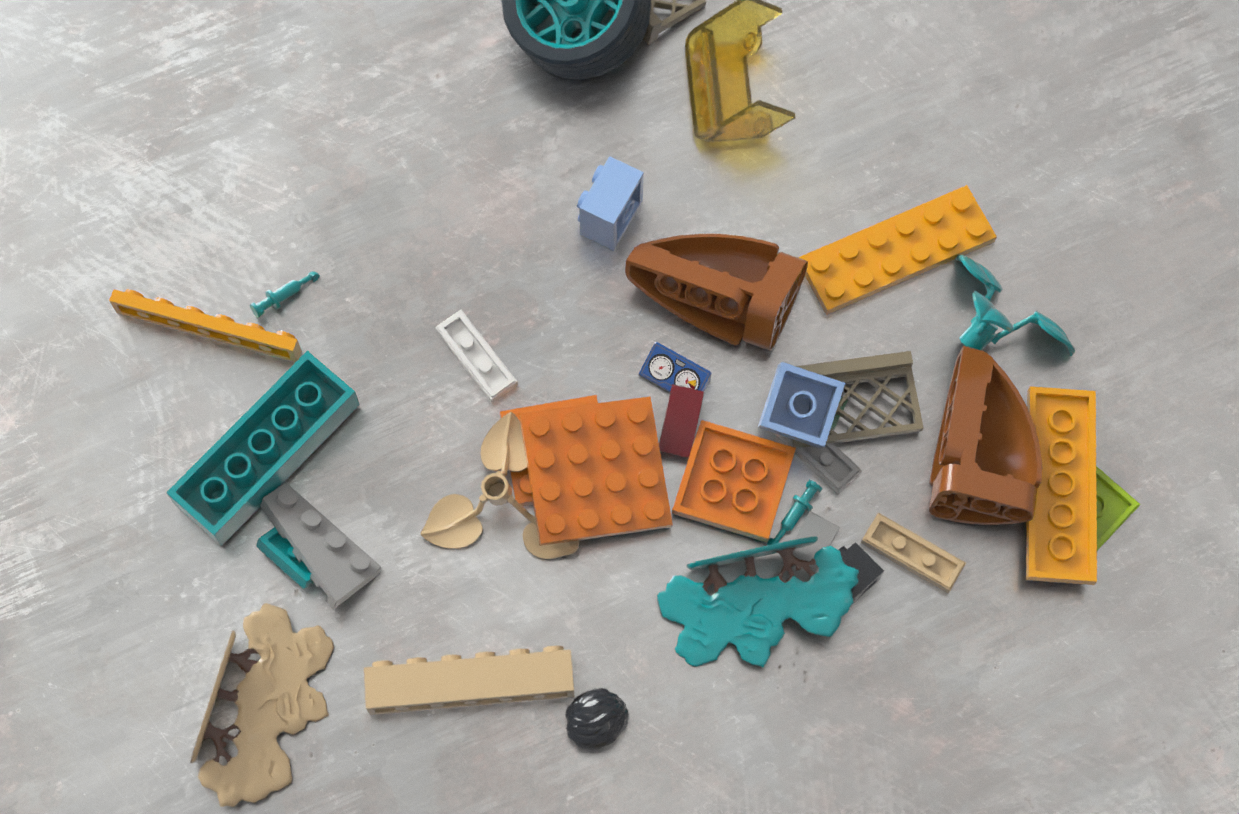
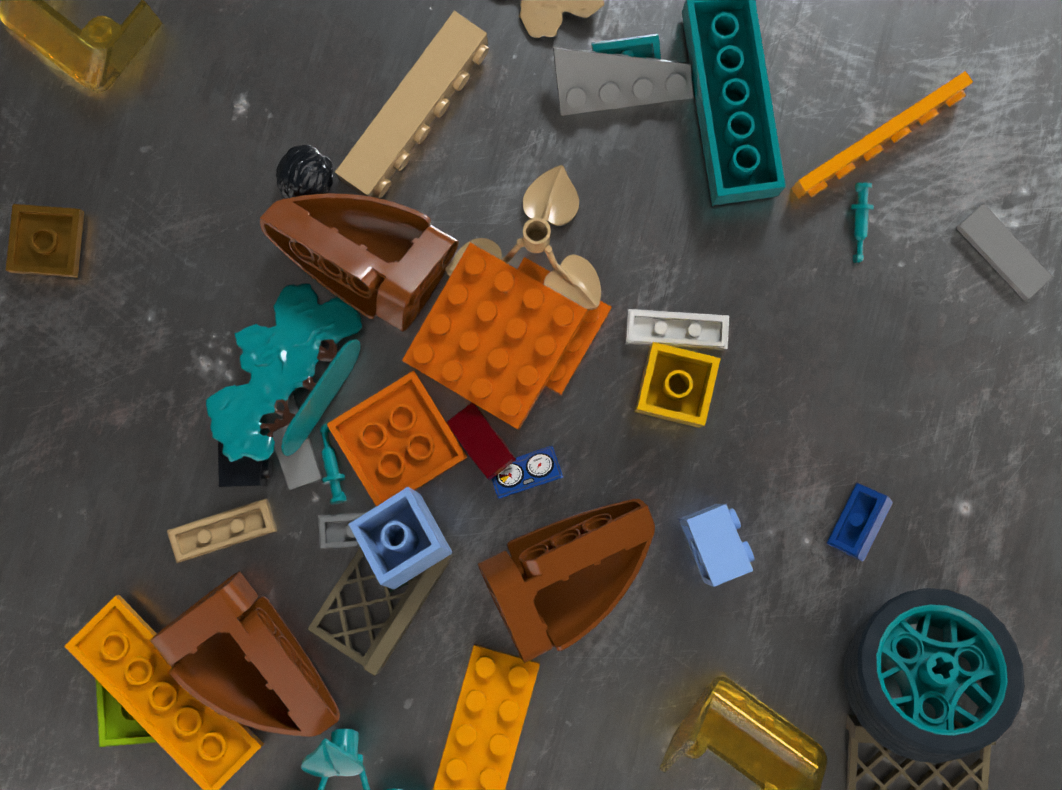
camera: 130 degrees right, 15 degrees up
none -> dark orange panel [260,193,459,332]
none -> yellow brick [634,342,721,428]
none -> blue slope [827,483,893,562]
none -> light grey tile [956,203,1053,301]

